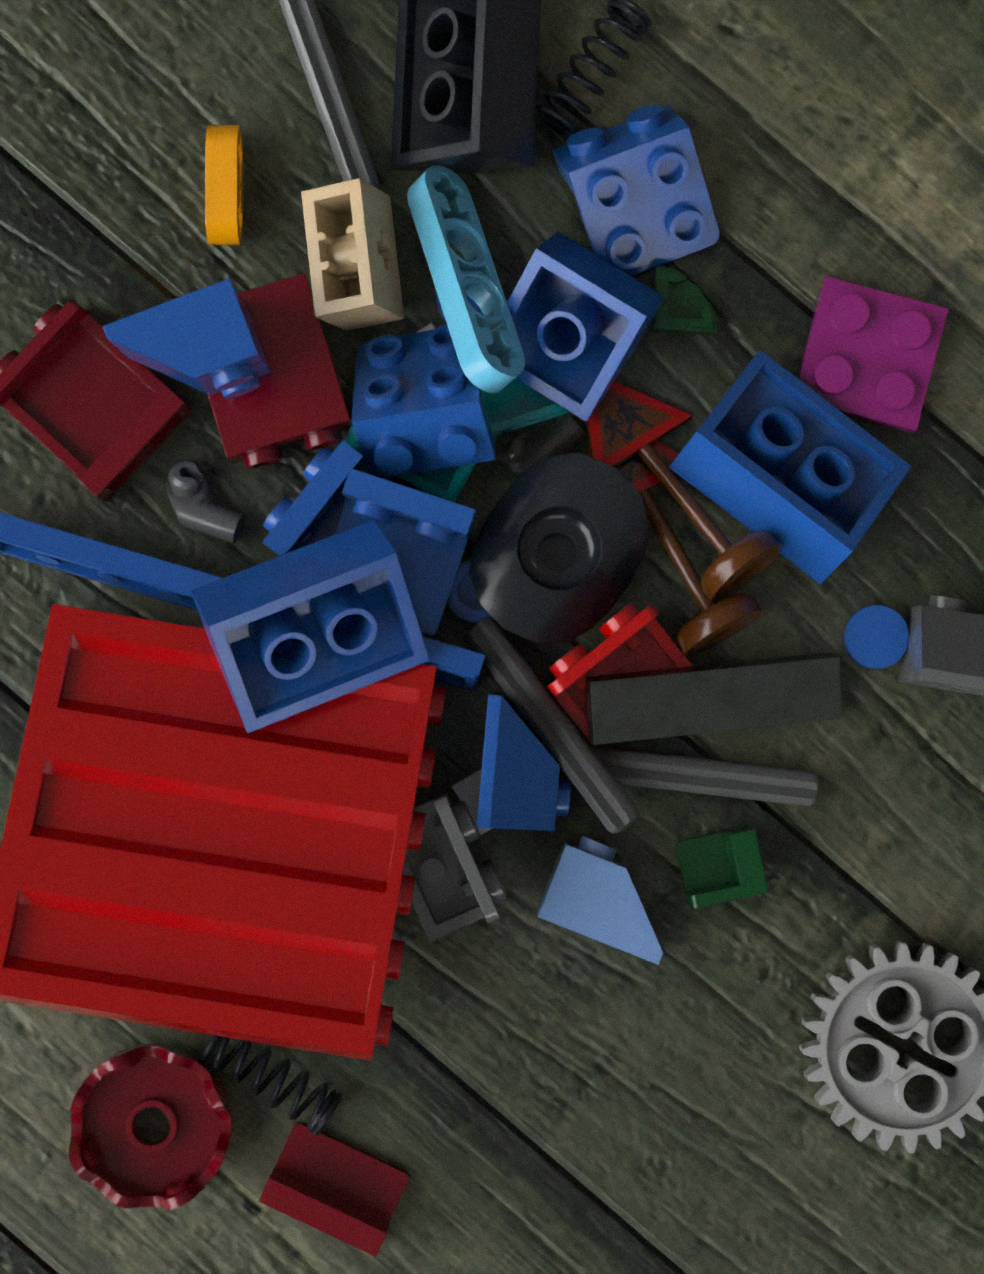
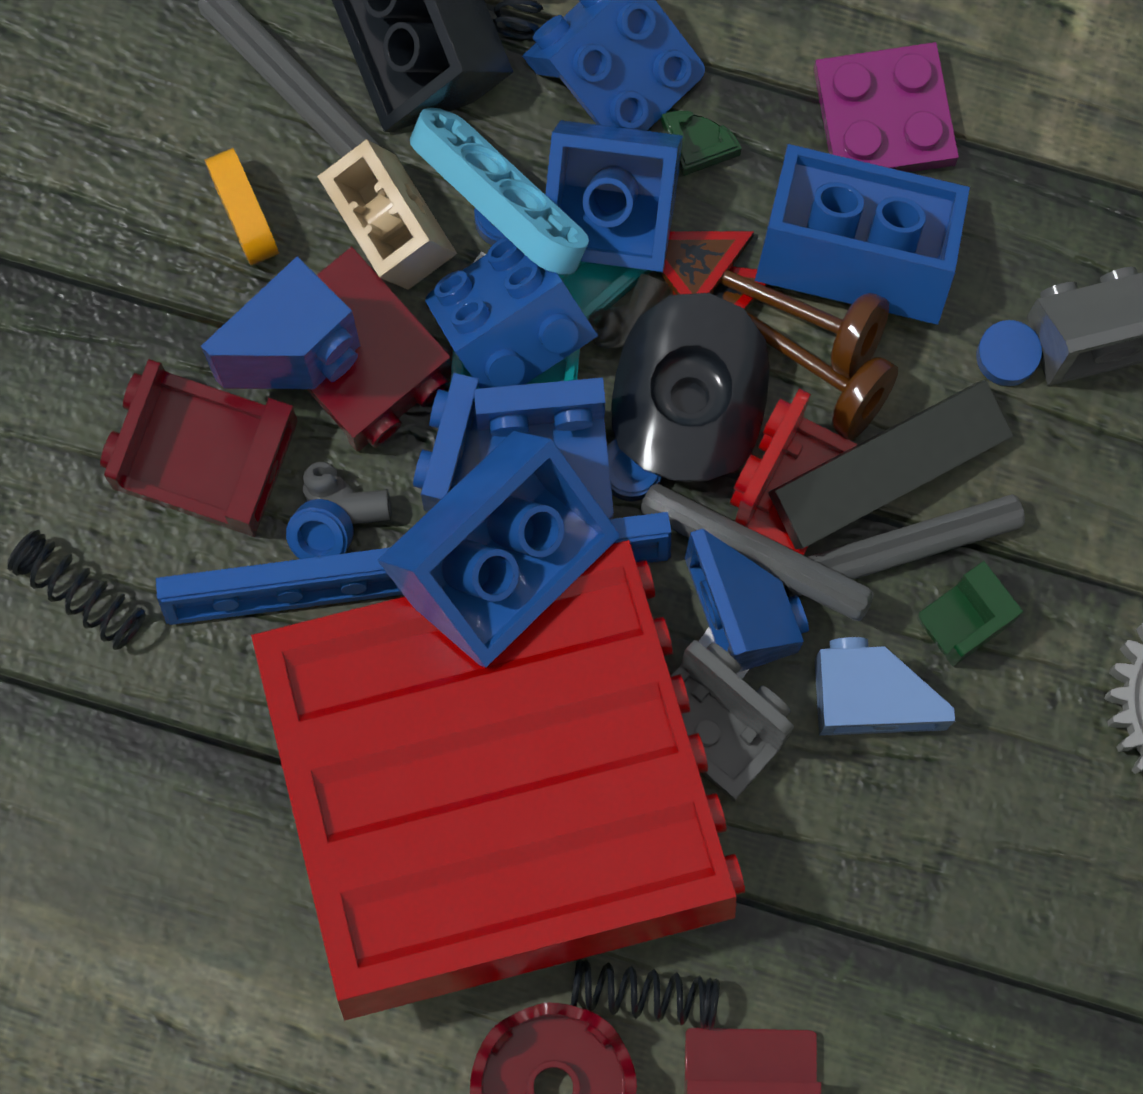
camera: 30 degrees left, 10 degrees down
none -> blue tile [286,499,354,559]

